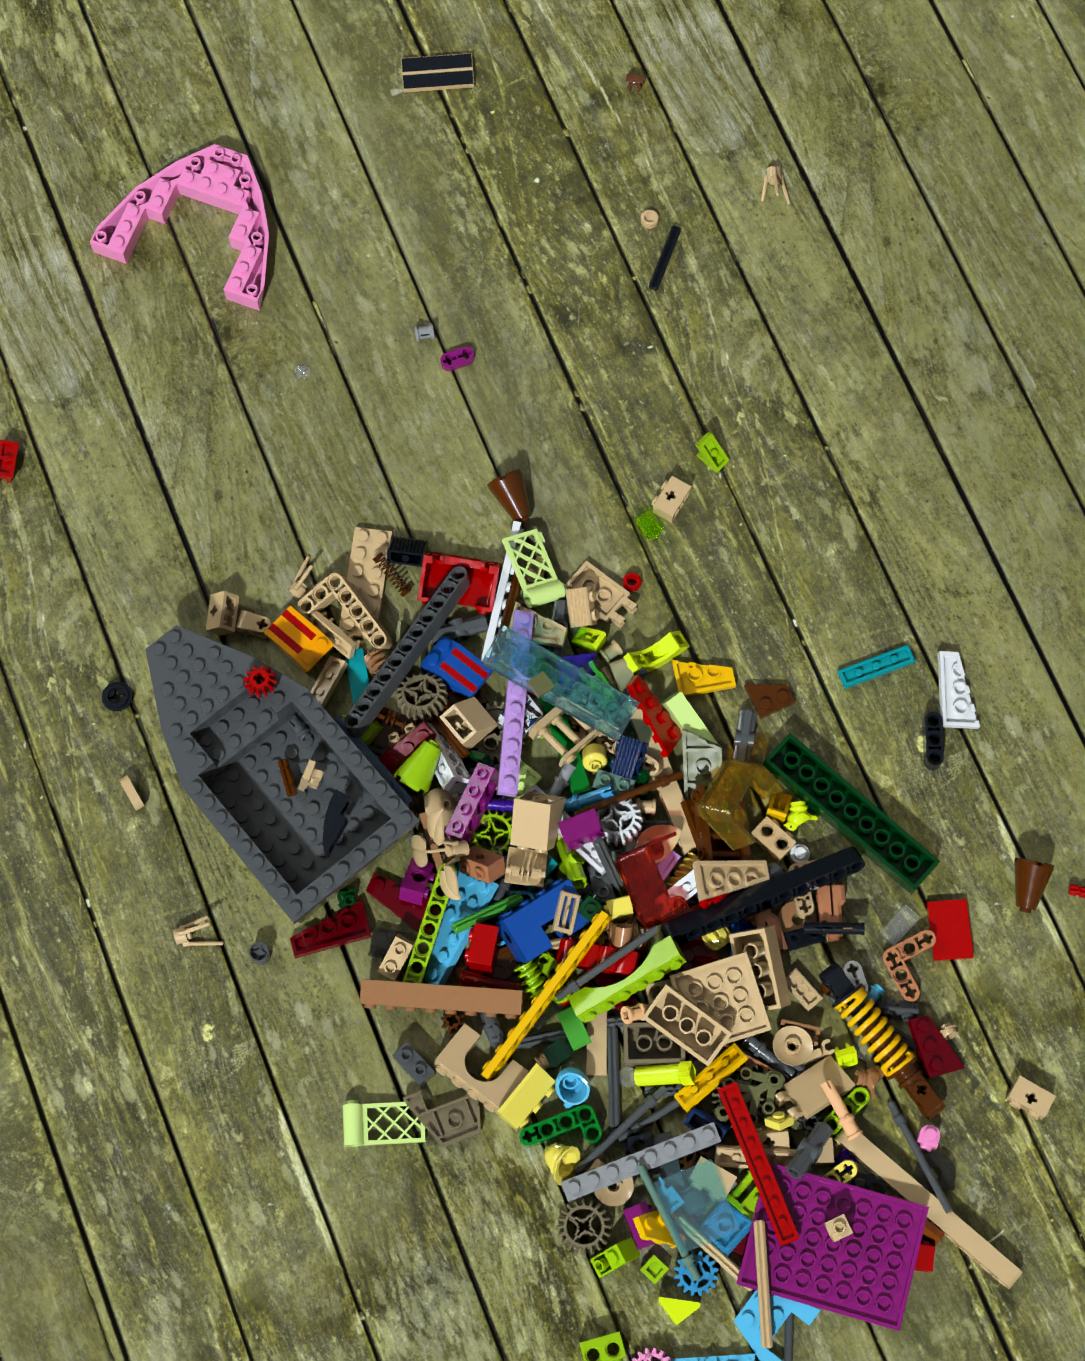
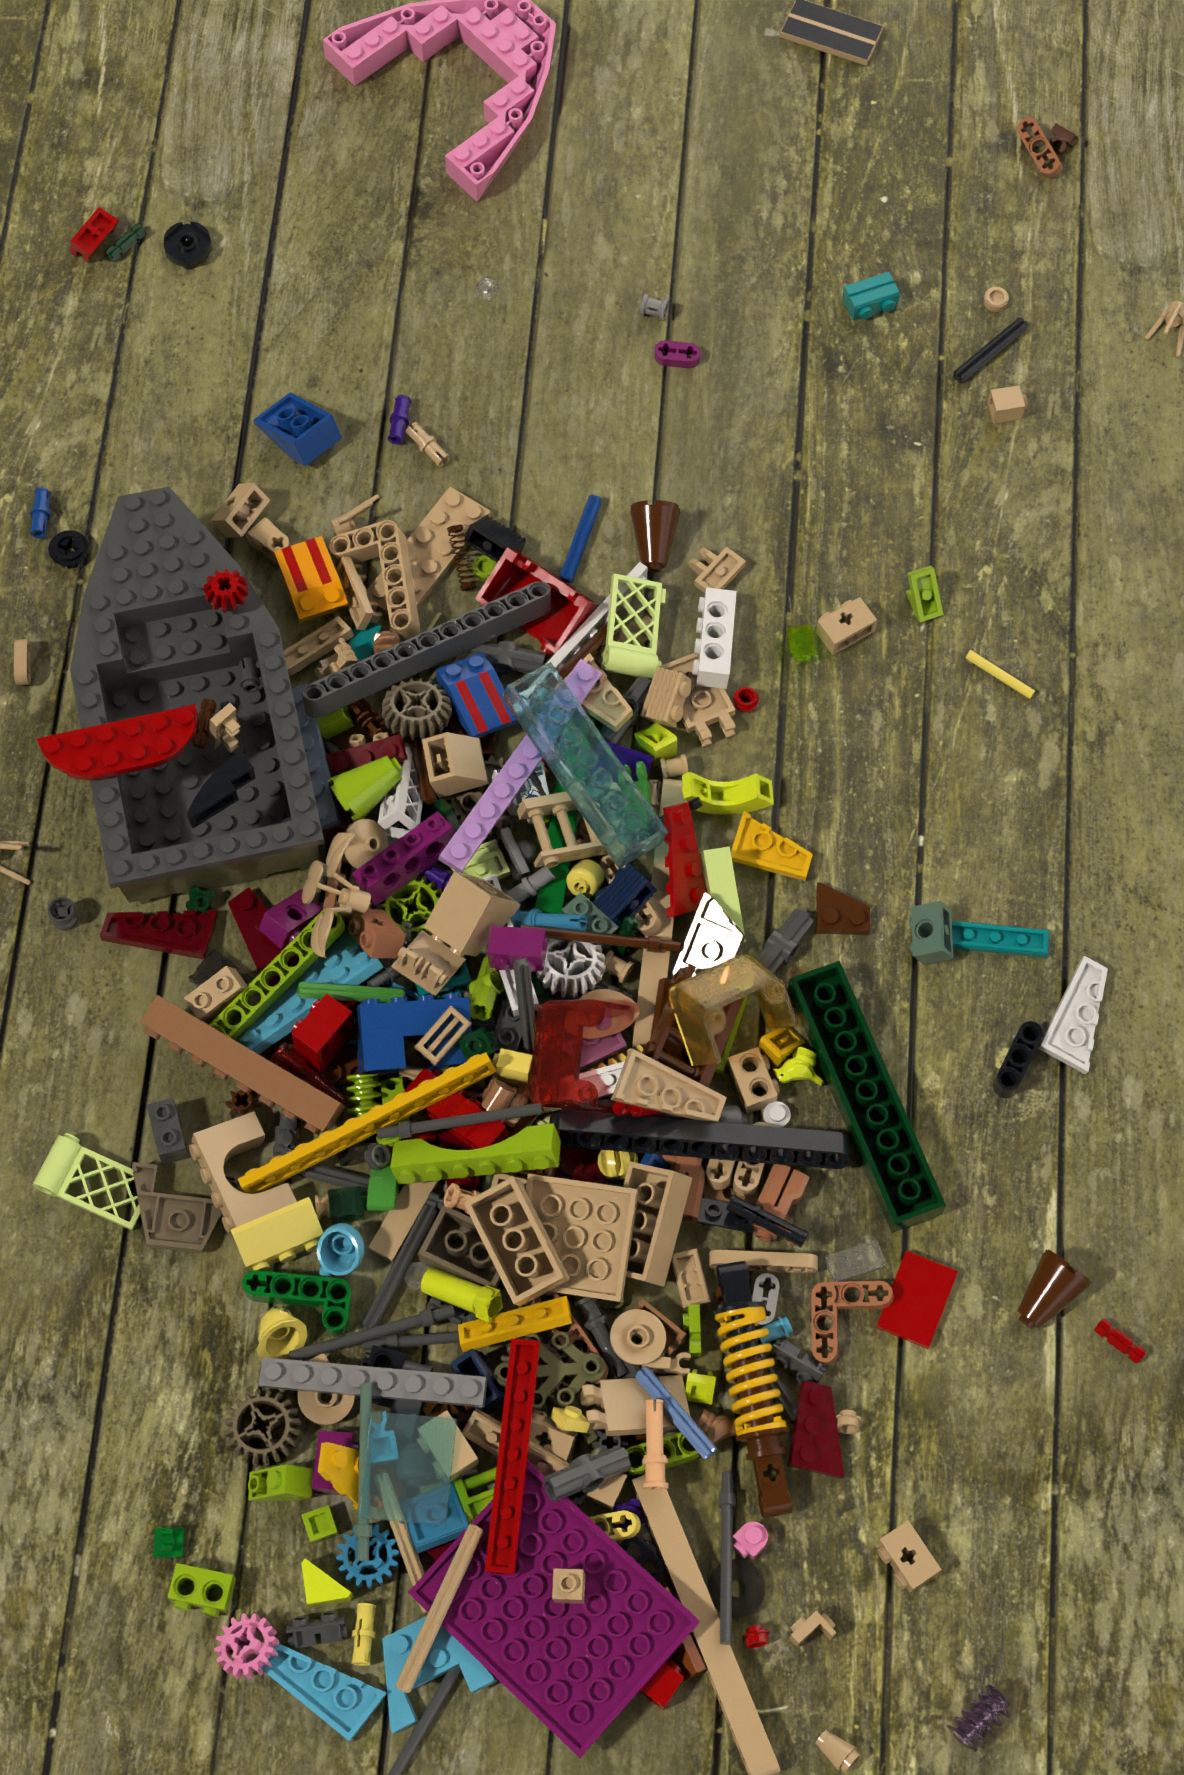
camera: 25 degrees right, 5 degrees down
olive tile [527,671,555,699] -> none
none -> blue pin [30,488,51,539]
none -> red plate [37,704,198,780]
none -> dark green axle [105,223,146,262]
none -> green tile [153,1527,185,1559]
none -> black plate [163,221,213,270]
none -> blue slope [253,392,342,466]
none -> dark grey hinge [286,1610,348,1649]
none -> tan hair [314,638,359,679]
none -> light yellow pin [351,1603,376,1666]
none -> flat silver plate [364,1143,391,1170]
none -> dark purple pin [388,395,411,445]
none -> tan pin [406,422,450,467]
none -> lime tile [473,555,497,582]
none -> flat silver tile [496,827,537,885]
none -> blue axle [560,494,602,583]
none -> medium blue axle [635,1366,717,1459]
none -> lime plate [682,1304,701,1357]
none -> tan hinge [688,547,746,593]
none -> white brick [692,587,737,689]
none -> tan beam [706,1159,737,1190]
none -> tan beam [709,1250,818,1274]
none -> red plate [742,1625,770,1649]
none -> tan bracket [789,1611,836,1647]
none -> tan cone [815,1730,861,1774]
none -> teal brick [842,272,900,320]
none -> sand green brick [909,901,954,965]
none -> light yellow bar [965,650,1035,699]
none -> tan brick [988,385,1027,424]
none -> nougat beam [1017,117,1062,178]

